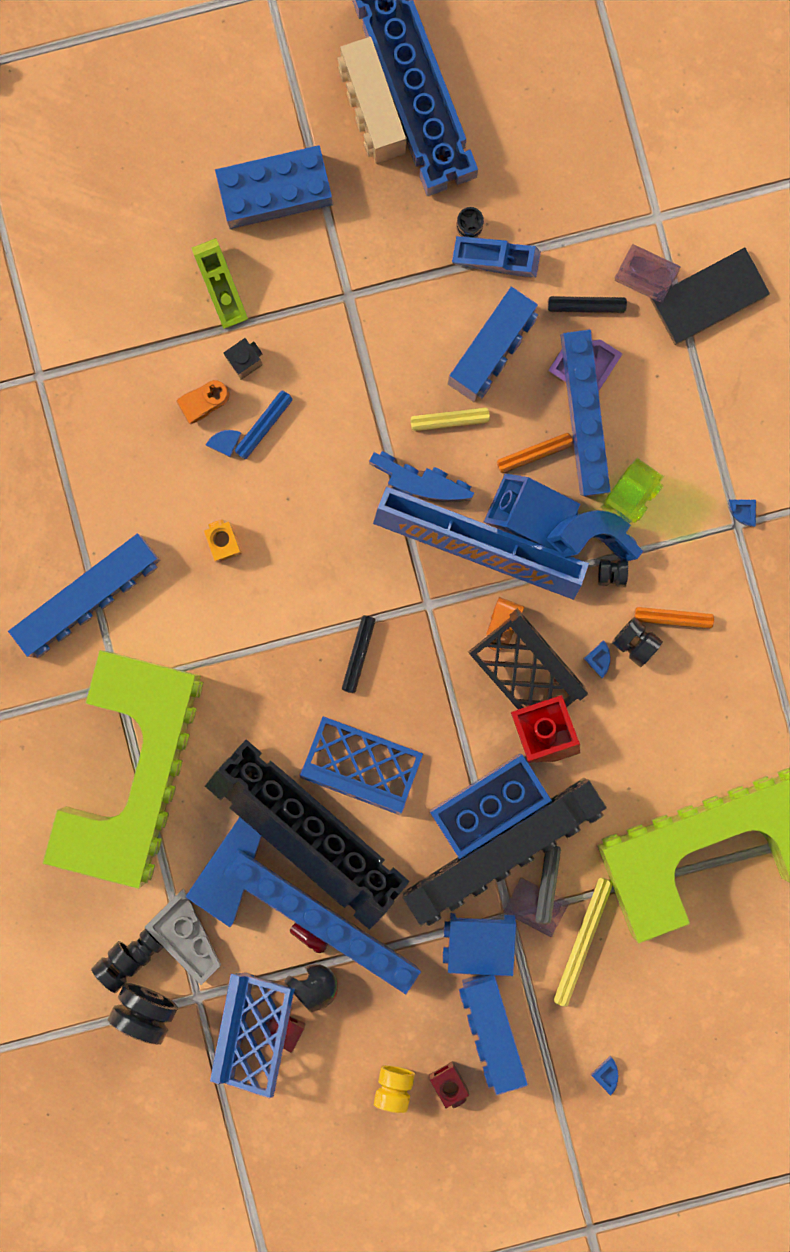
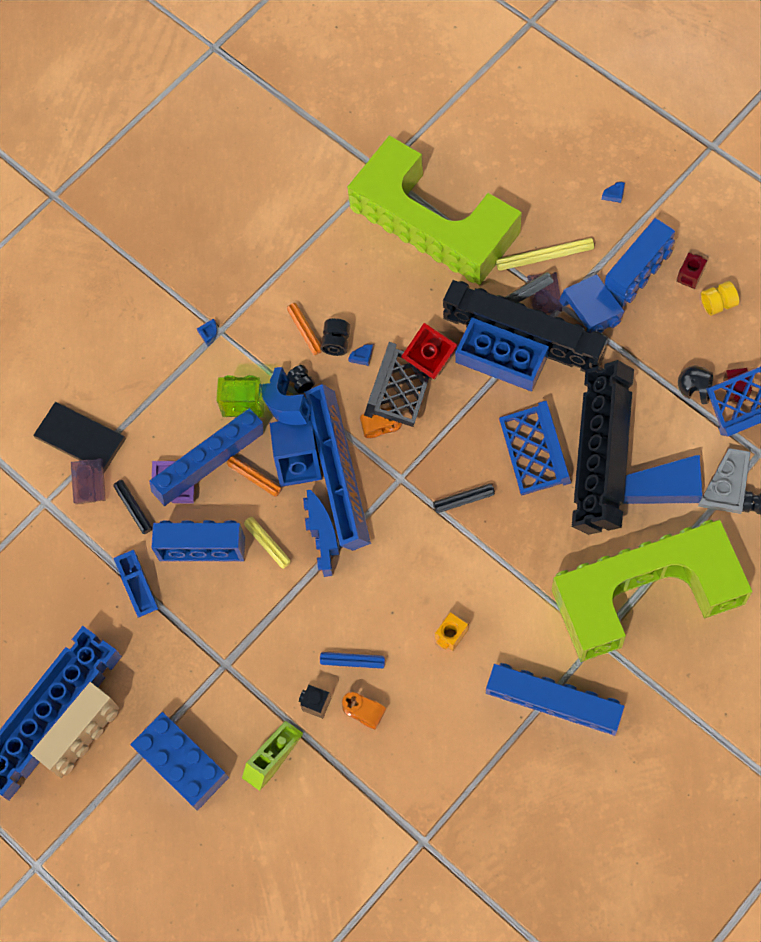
camera: 115 degrees left, 20 degrees down
blue tile [206,430,242,458] -> none
blue brick [223,849,421,994] -> none
dark red arm [290,923,328,953] -> none
black wheel [456,207,484,238] -> none

